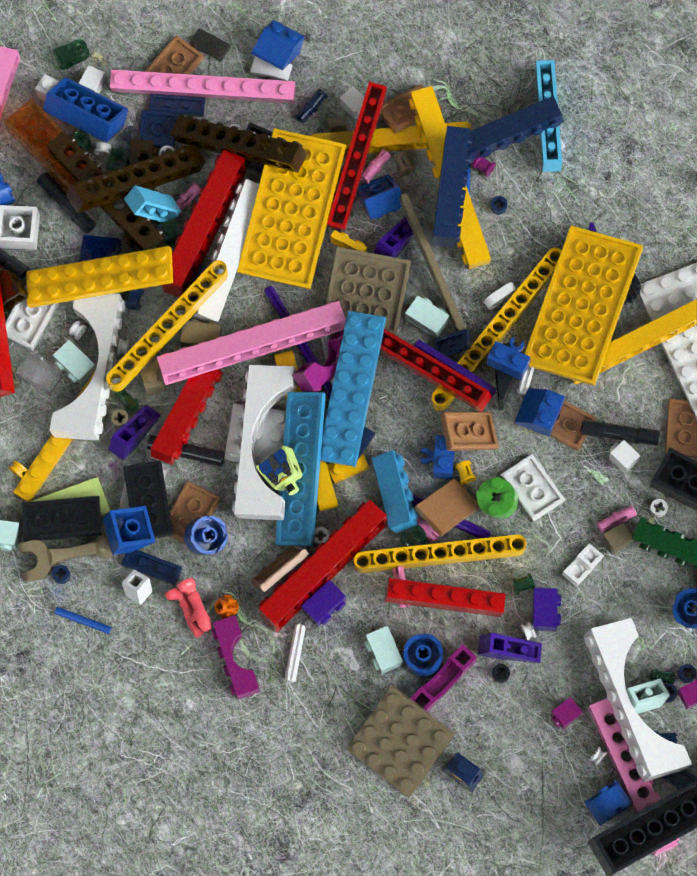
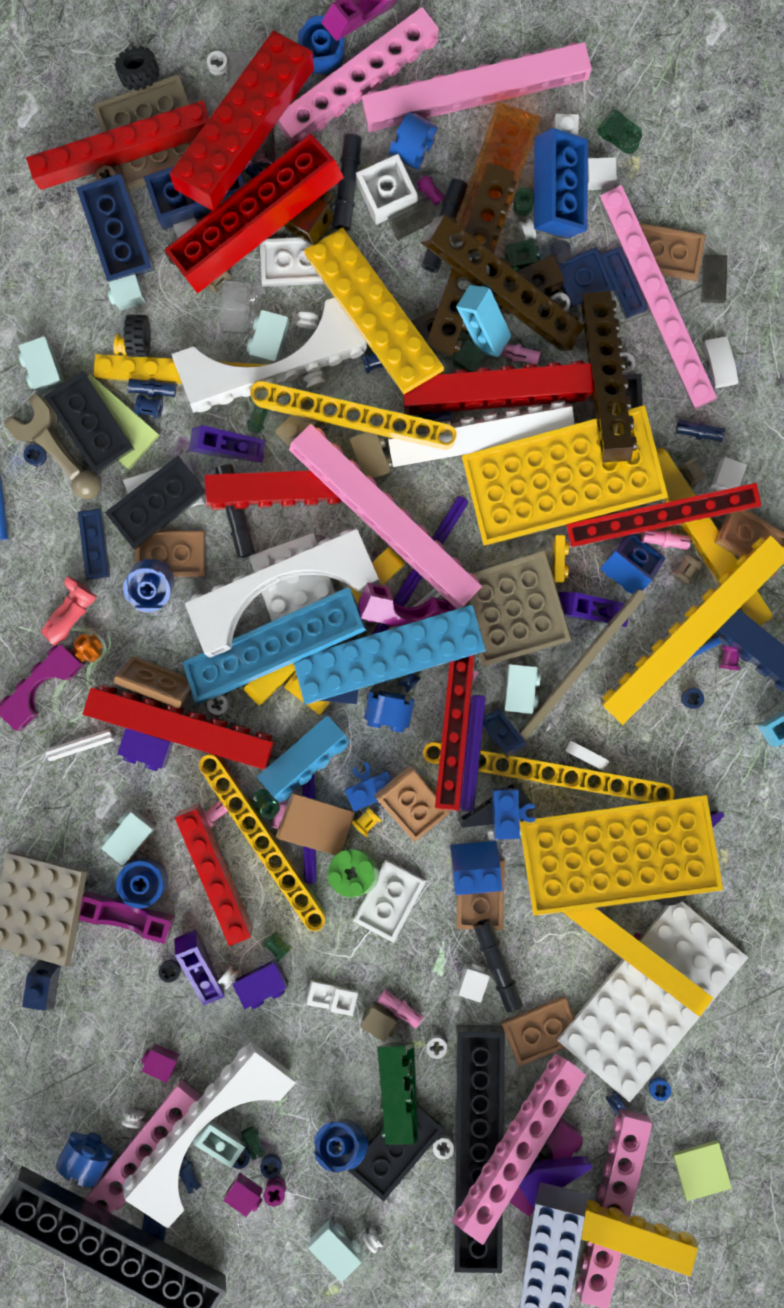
camera: 60 degrees right, 15 degrees up
clear blue plate [79,234,121,262] -> none
blue slope [103,506,156,555] -> none
dark tan bush [111,409,129,430] -> none
white brick [122,570,153,605] -> none
blue slope [251,20,305,70] -> none
torso [256,446,302,495] -> none
dark blue brick [432,126,473,248] -> none
none -> black tyre [123,314,151,357]
none -> dark blue pin [128,378,176,398]
none -> dark blue bush [135,394,163,419]
none -> blue brick [364,690,415,732]
none -> clear smoke plate [387,197,437,240]
none -> dark blue bush [399,673,421,693]
none -> magenta pin [417,175,445,206]

